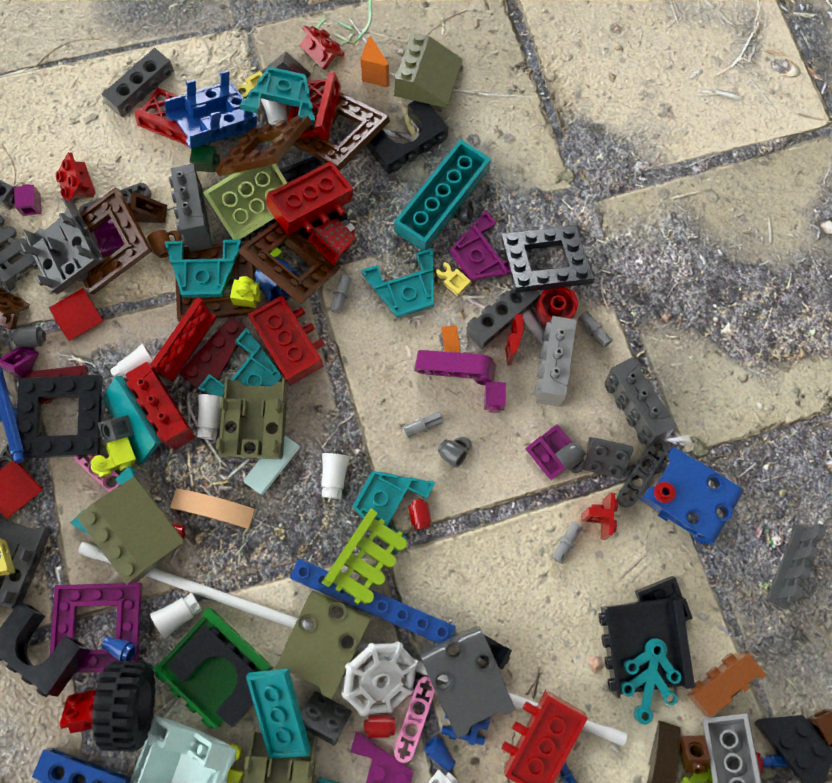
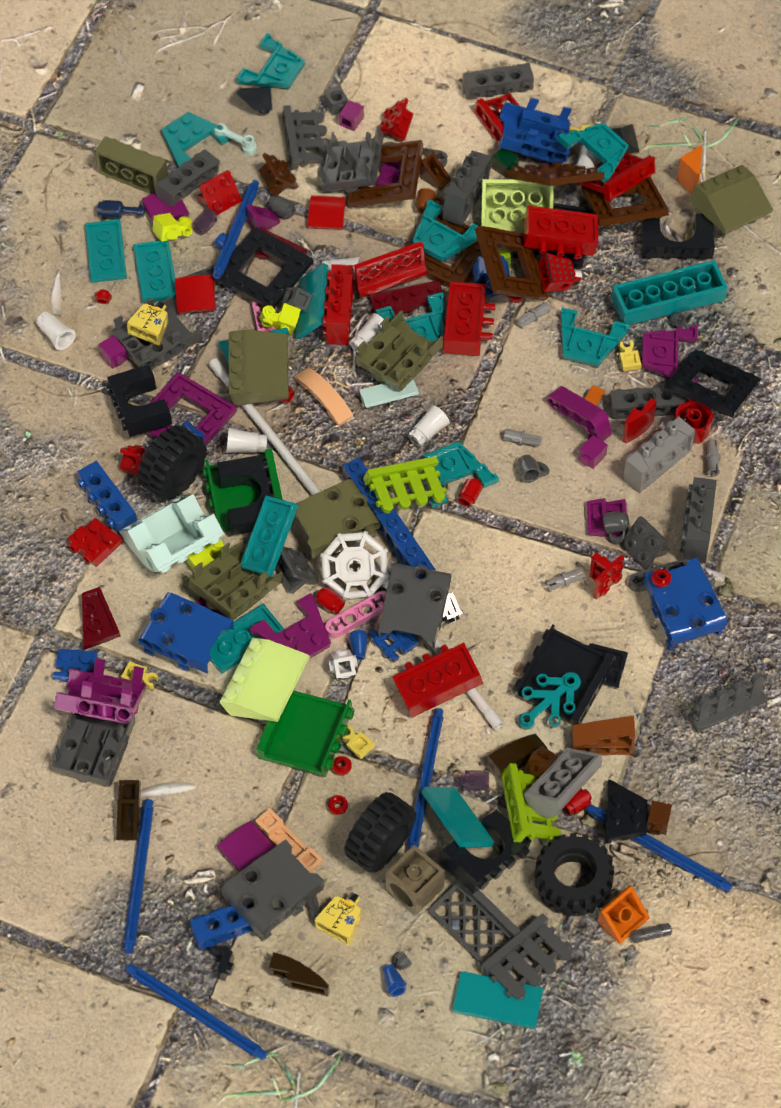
camera: 40 degrees right, 15 degrees down
neon yellow brick [230,276,262,308] -> none
red bracket [300,25,345,70] -> none

